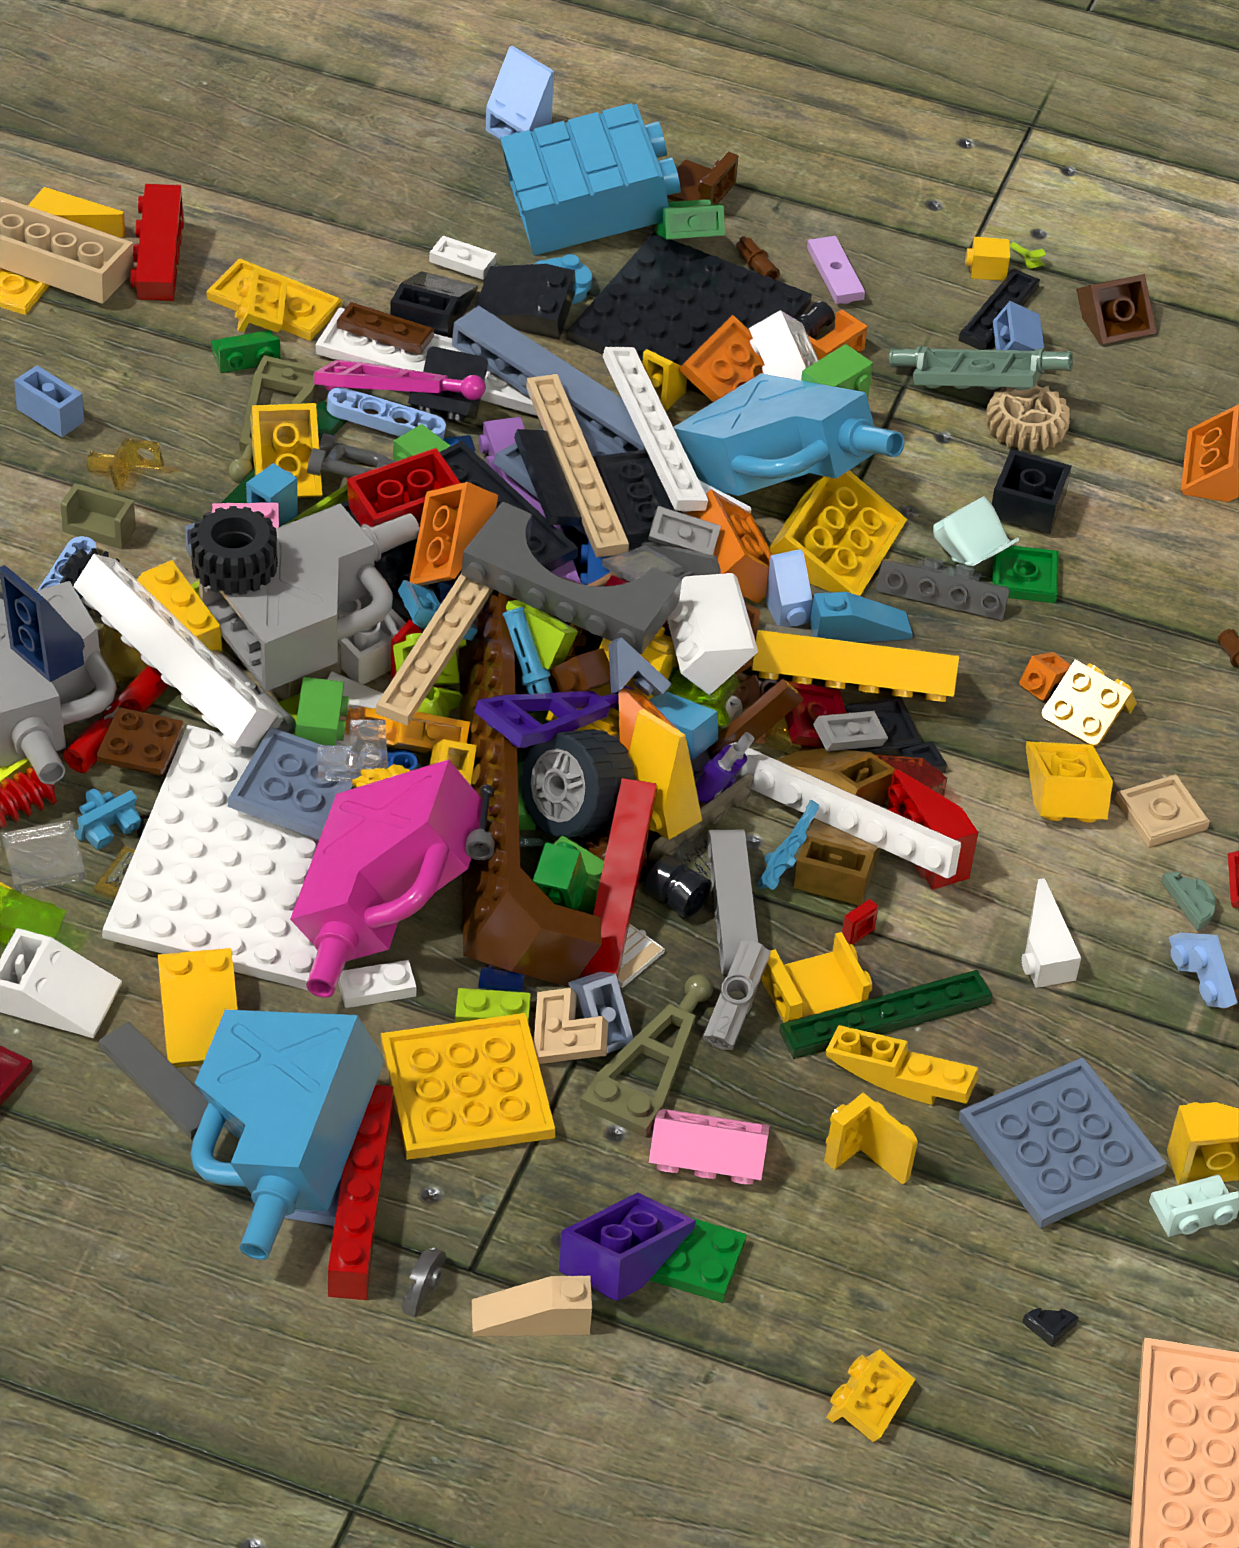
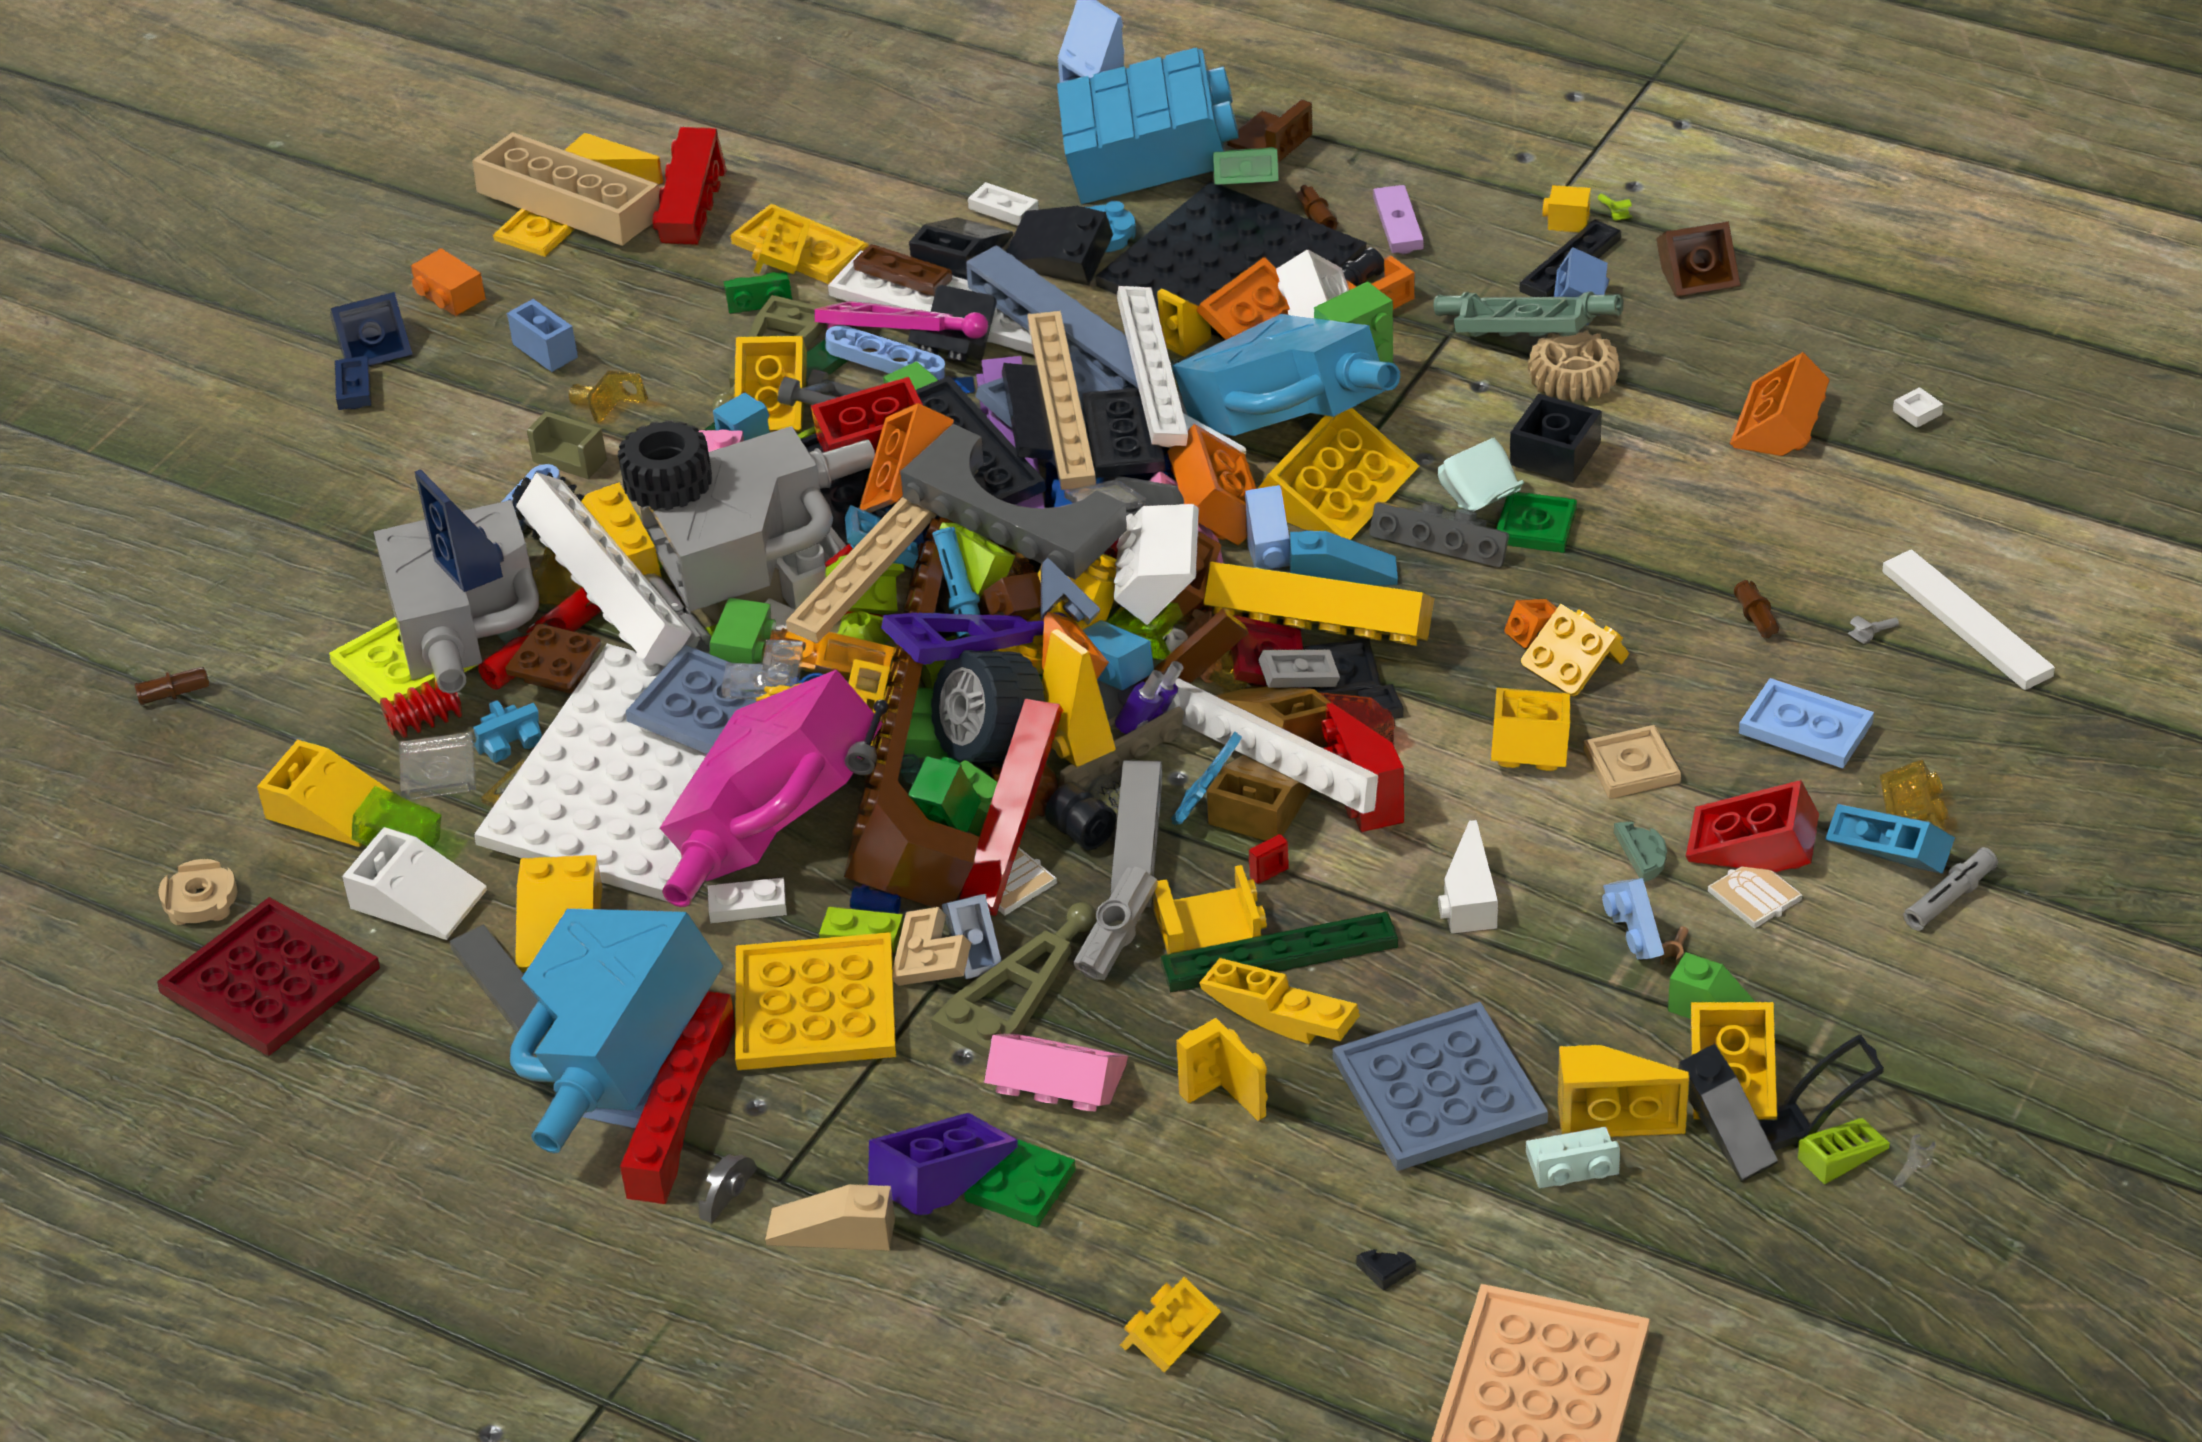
camera: 15 degrees right, 5 degrees down
light grey plate [648,506,721,555] -> none

